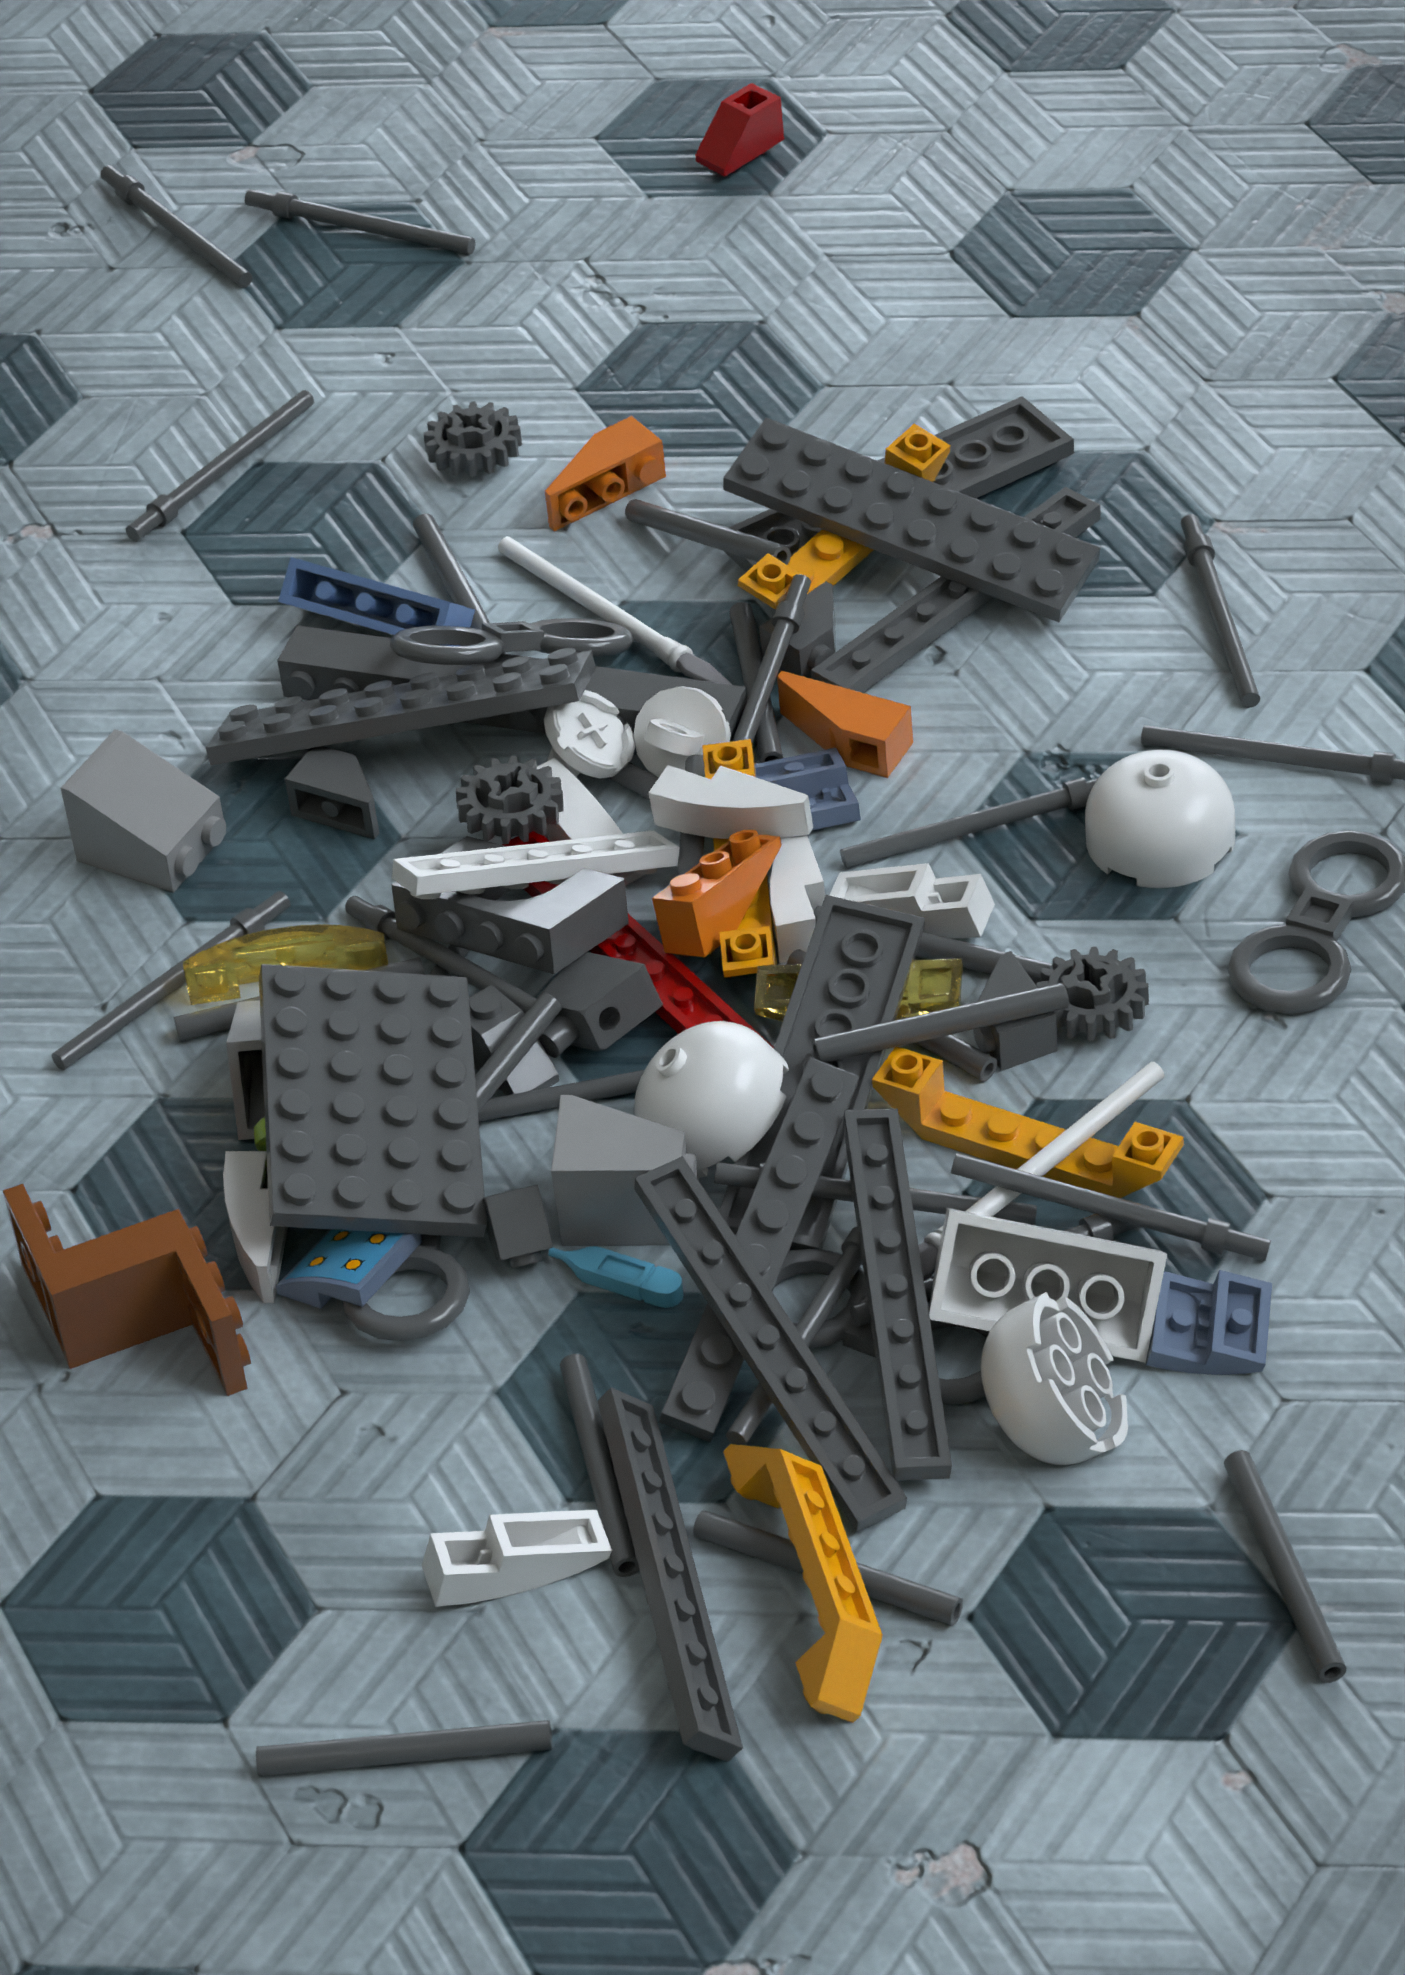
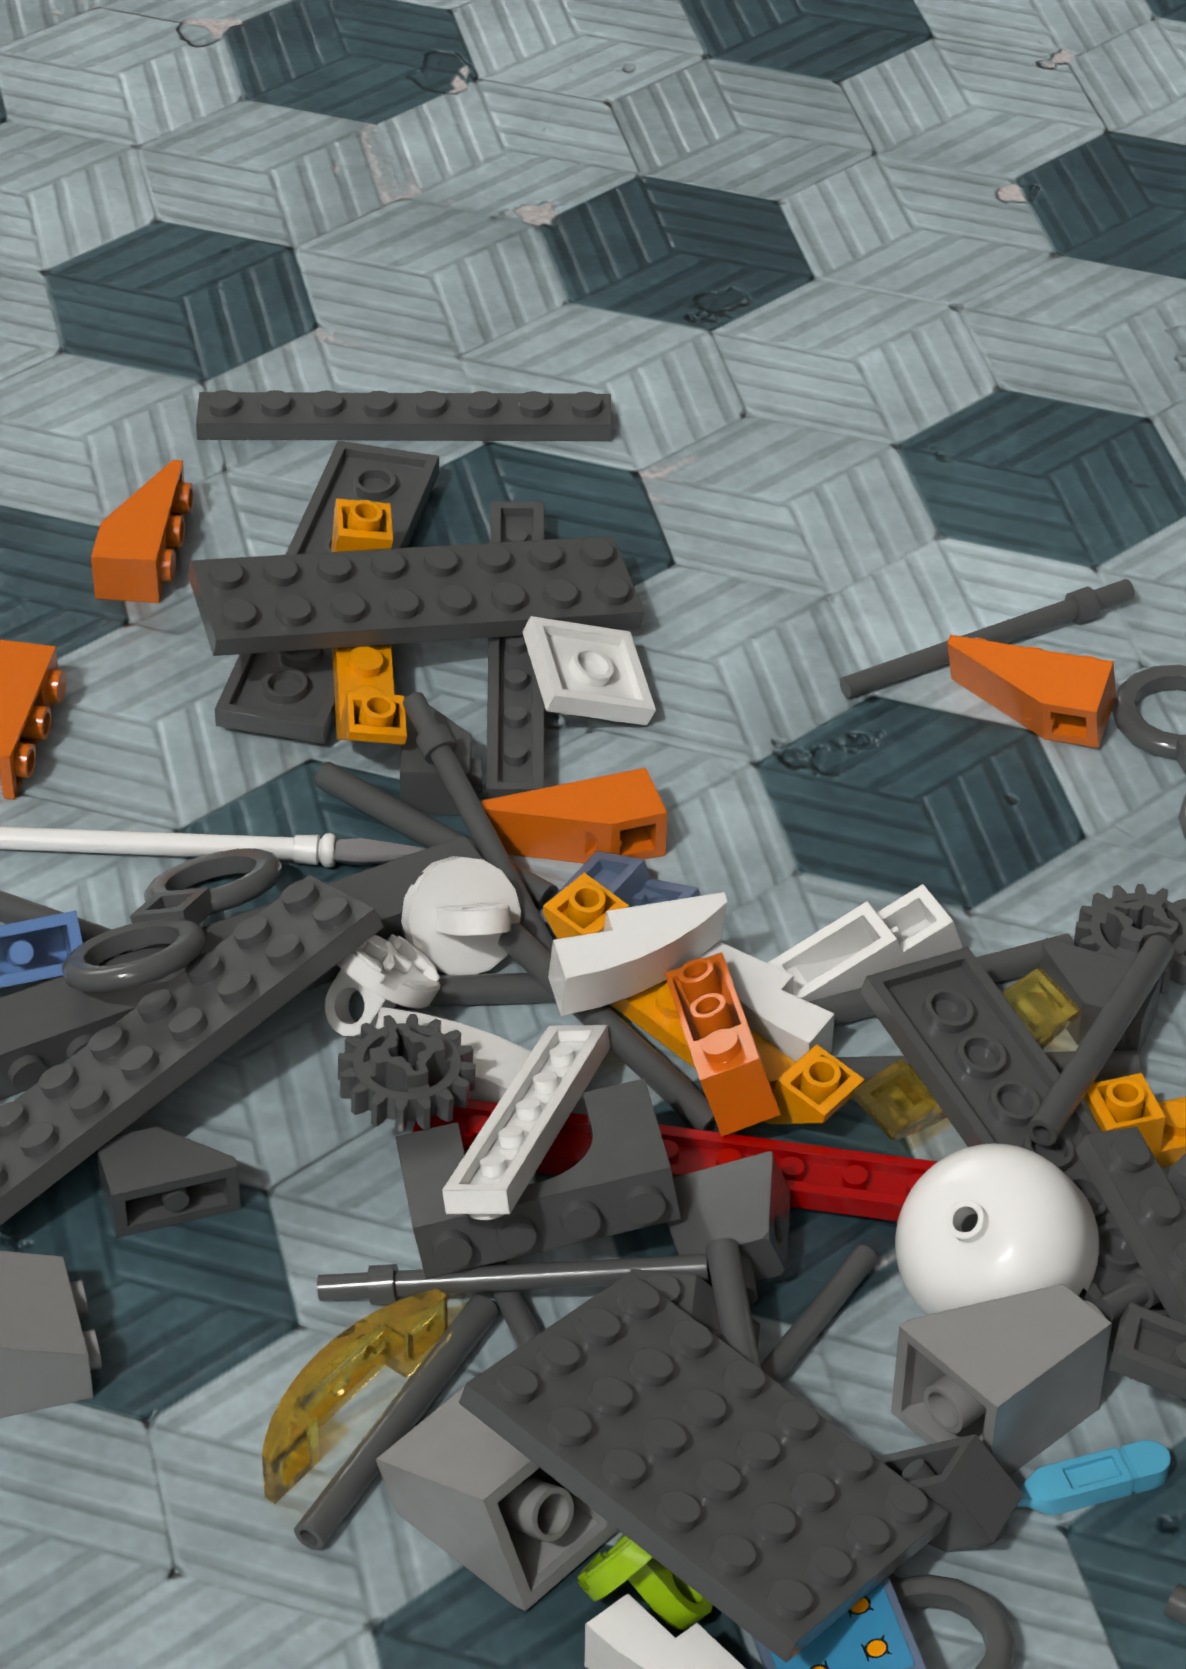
camera: 50 degrees left, 0 degrees up
dark grey bar [51,891,291,1070] -> none
dark grey piece [625,499,791,565] -> none
dark grey bar [840,777,1098,868] -> none
white cylinder [1085,750,1235,888] -> none
dark grey bar [1180,514,1260,708] -> none
none -> orange slope [91,460,193,603]
none -> dark grey plate [196,390,612,441]
none -> white plate [522,616,656,726]
none -> orange slope [947,635,1116,748]

